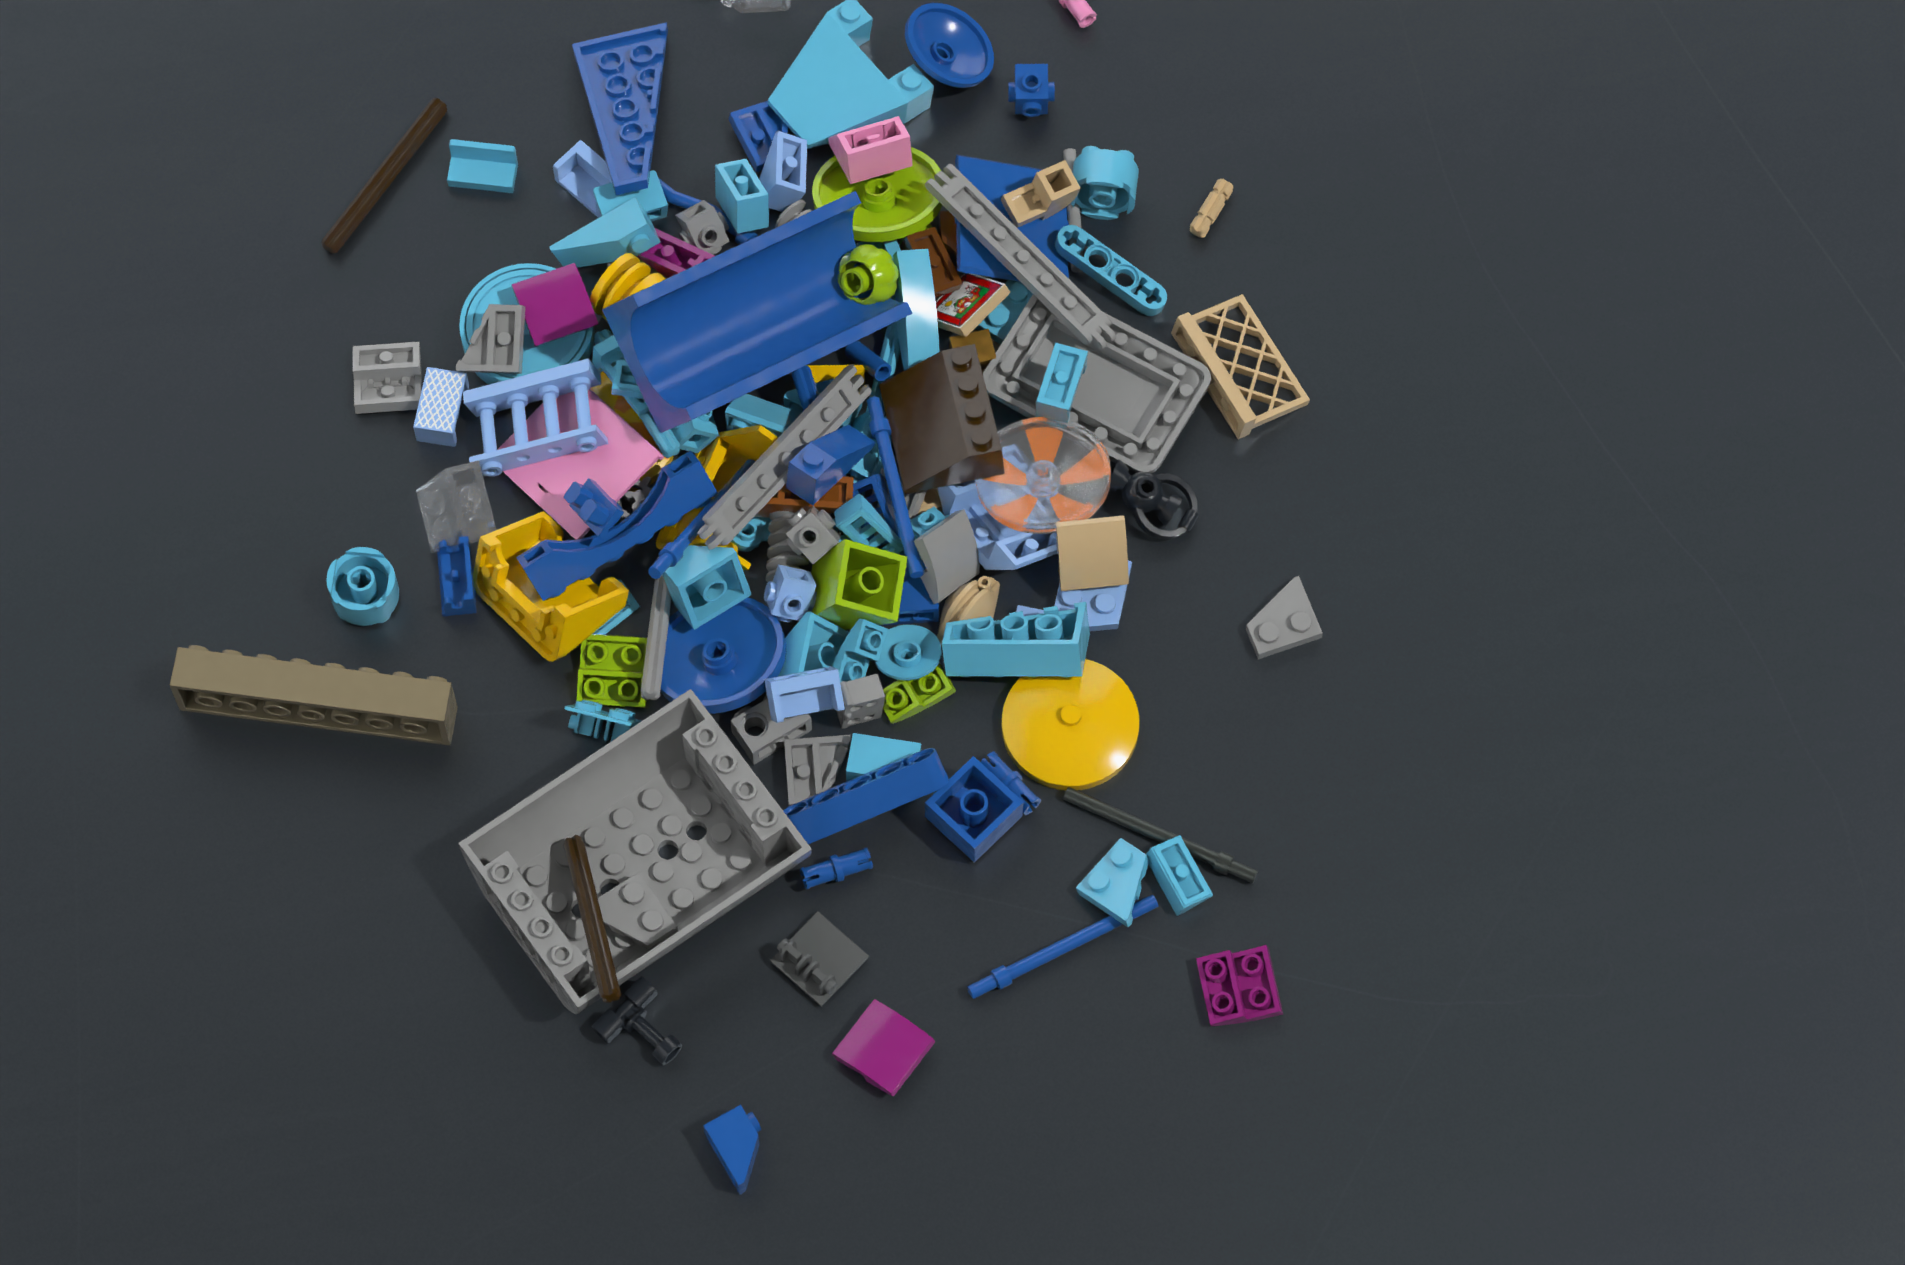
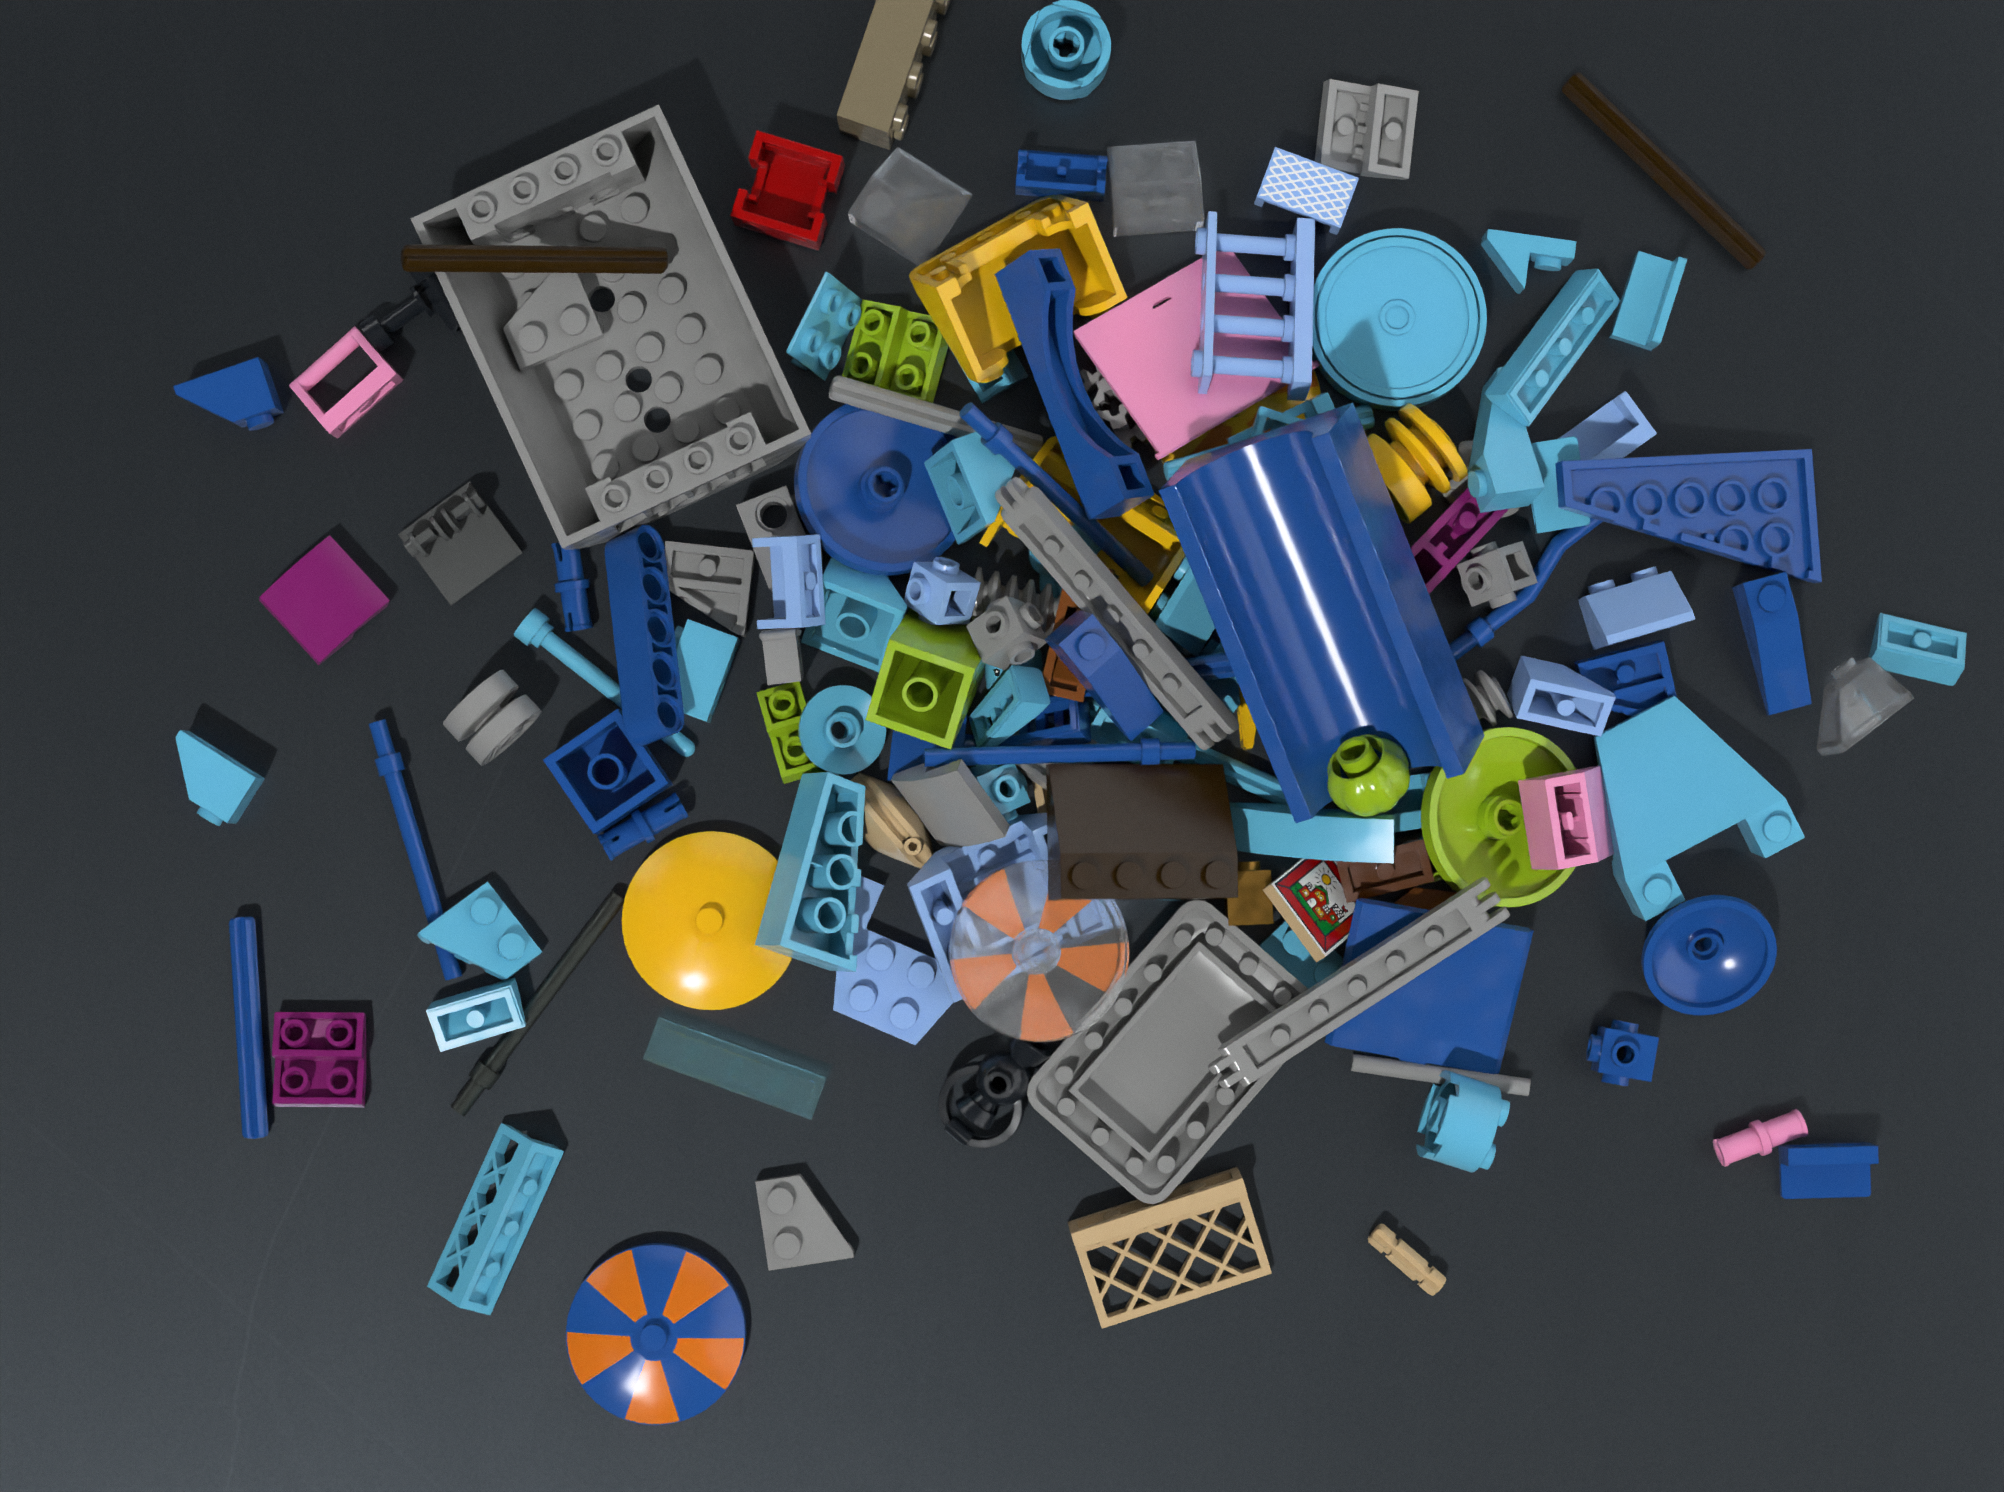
camera: 100 degrees right, 20 degrees up
light grey wing [456,304,525,374] -> none
magenta slope [511,263,599,347] -> none
blue hips [564,478,624,540] -> none
medium azure brick [715,159,769,234] -> none
medium azure slope [832,618,888,682] -> none
blue axle [845,340,892,381] -> none
tan brick [1001,160,1081,228] -> none
medium azure panel [1035,342,1088,427] -> none
medium azure beam [1055,225,1167,316] -> none
tan slope [1056,516,1129,591] -> none
none -> medium azure slope [175,730,265,826]
none -> blue axle [229,917,269,1139]
none -> bright pink tile [289,326,404,439]
none -> medium azure fence [427,1123,564,1315]
none -> light grey wheel [443,669,542,766]
none -> medium azure piece [514,607,695,757]
none -> dish [566,1243,746,1425]
none -> clear light blue tile [643,1017,827,1120]
none -> red piece [730,130,845,251]
none -> clear slope [848,147,972,266]
none -> medium azure slope [1481,229,1577,294]
none -> medium azure slope [1485,269,1621,426]
none -> light blue slope [1578,566,1695,650]
none -> blue slope [1732,572,1812,716]

